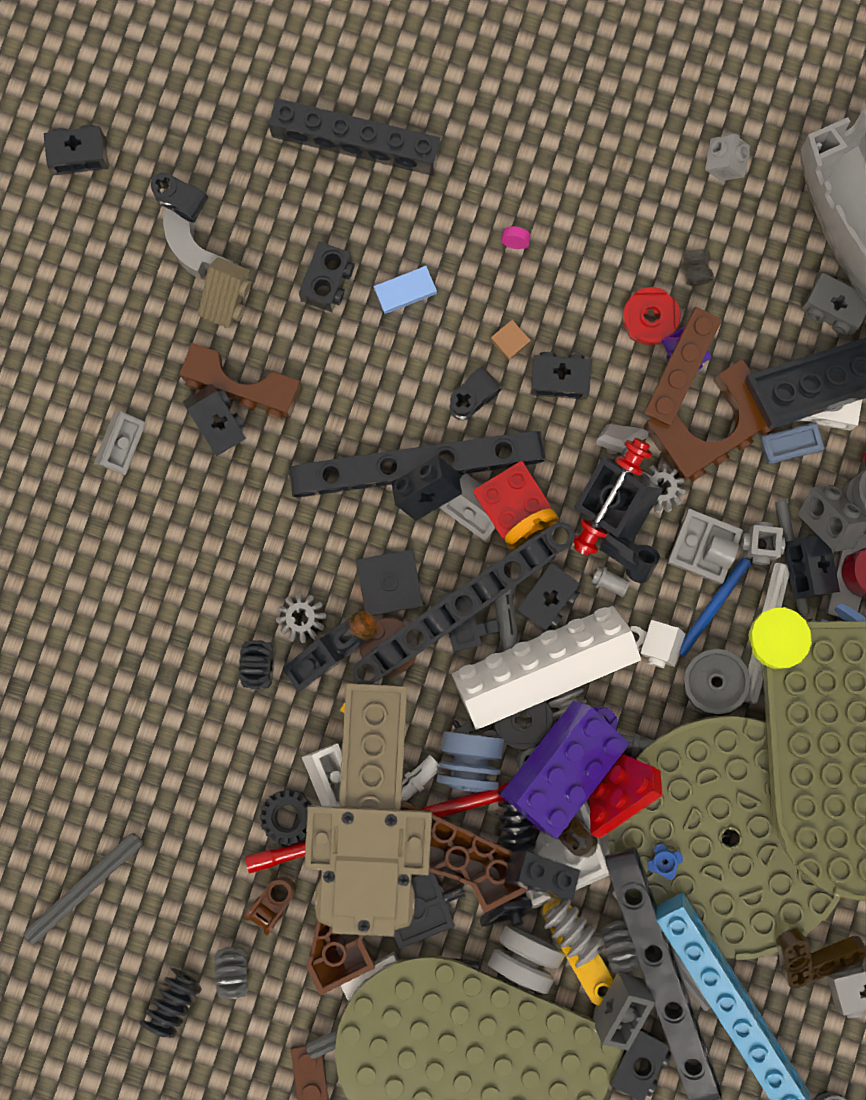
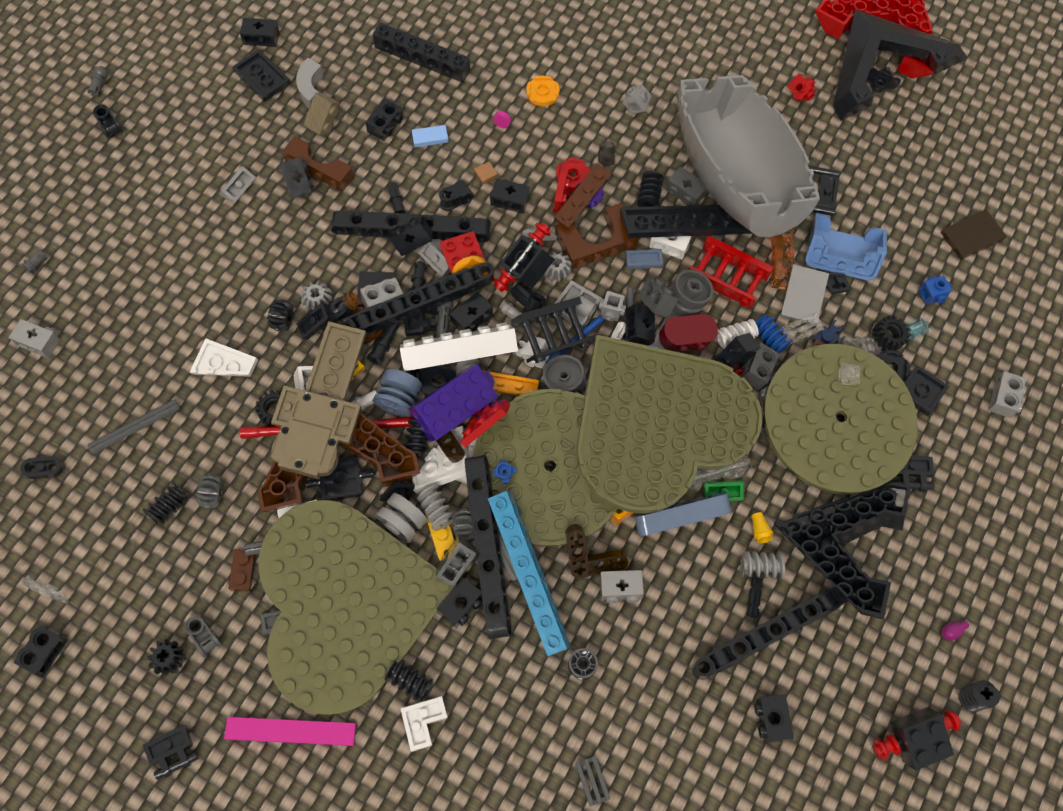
camera: 10 degrees right, 15 degrees down
black piece [151,172,209,223] -> none
reddish brown piece [244,876,296,936] -> none
black brick [504,851,581,900] -> none
neon yellow tile [749,608,811,669] -> none
none -> white wing [190,339,258,377]
none -> black plate [232,49,291,102]
none -> light grey brick [360,278,403,309]
none -> black pin [367,322,401,365]
none -> black axle [387,182,405,214]
none -> black pin [411,261,426,290]
none -> light orange tile [483,371,539,397]
none -> black fence [510,297,595,364]
none -> light orange tile [526,75,560,107]
none -> red plate [553,171,571,213]
none -> black piece [637,171,664,207]

